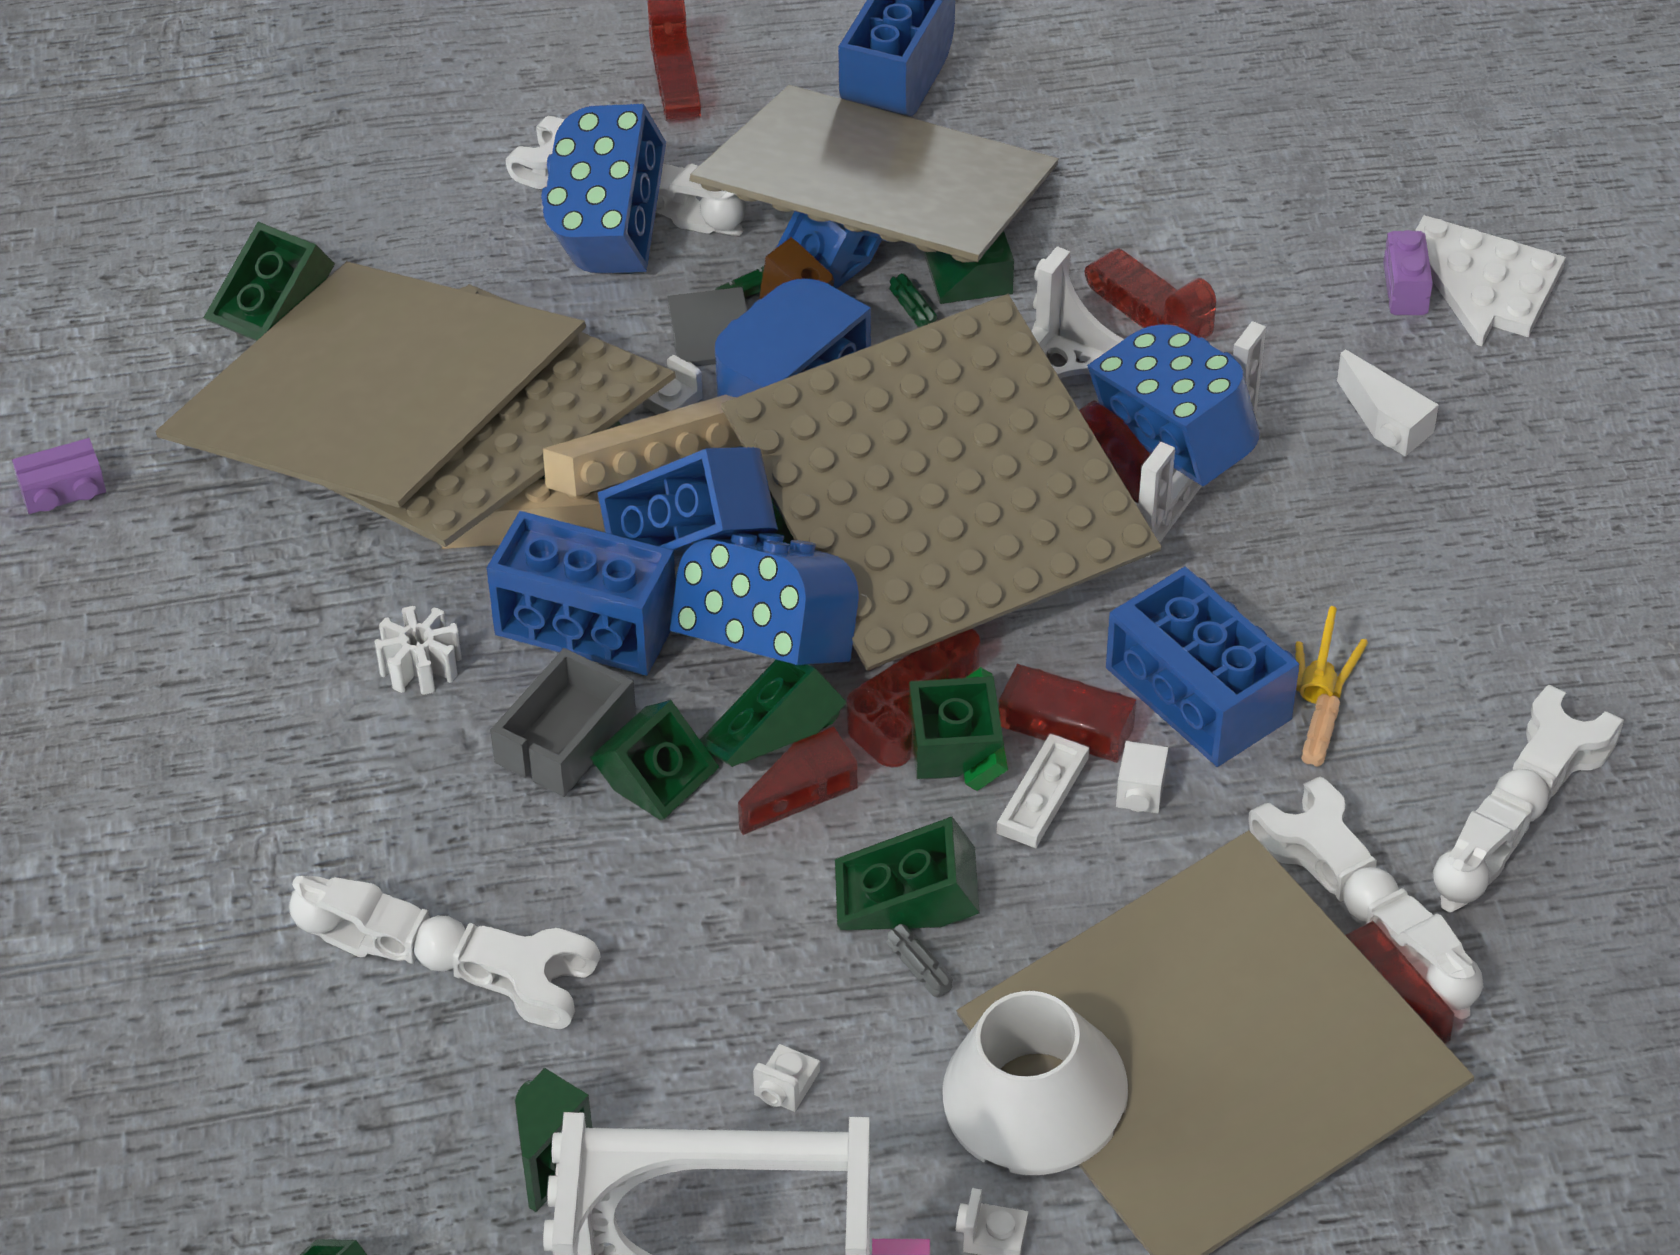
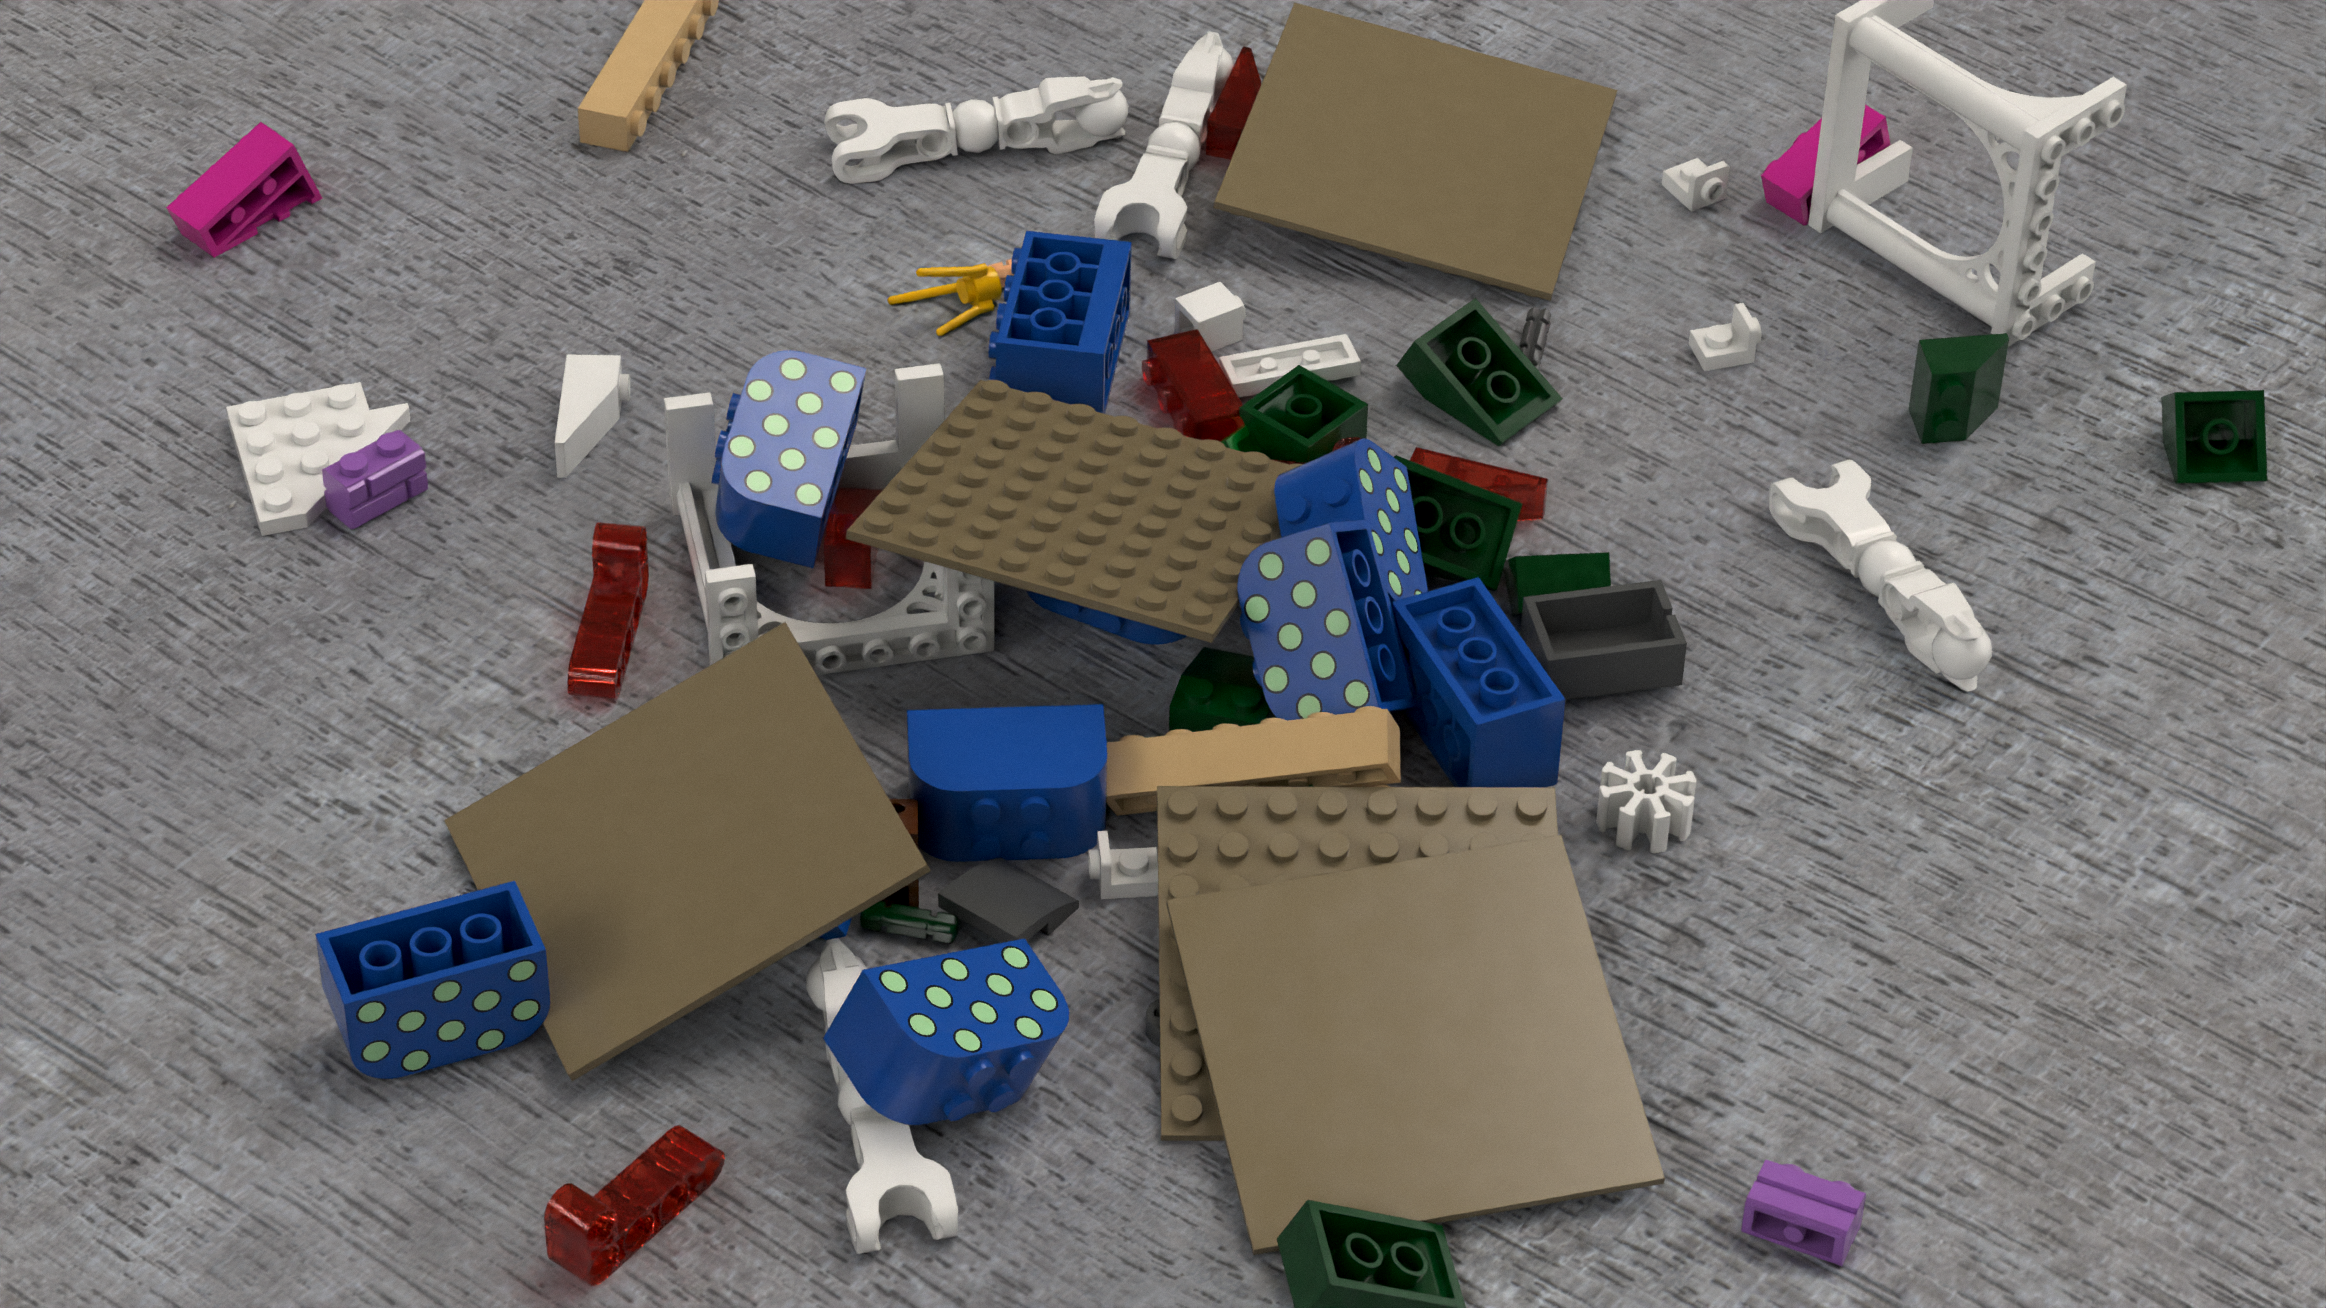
camera: 135 degrees left, 5 degrees down
white cone [943,991,1128,1175] -> none

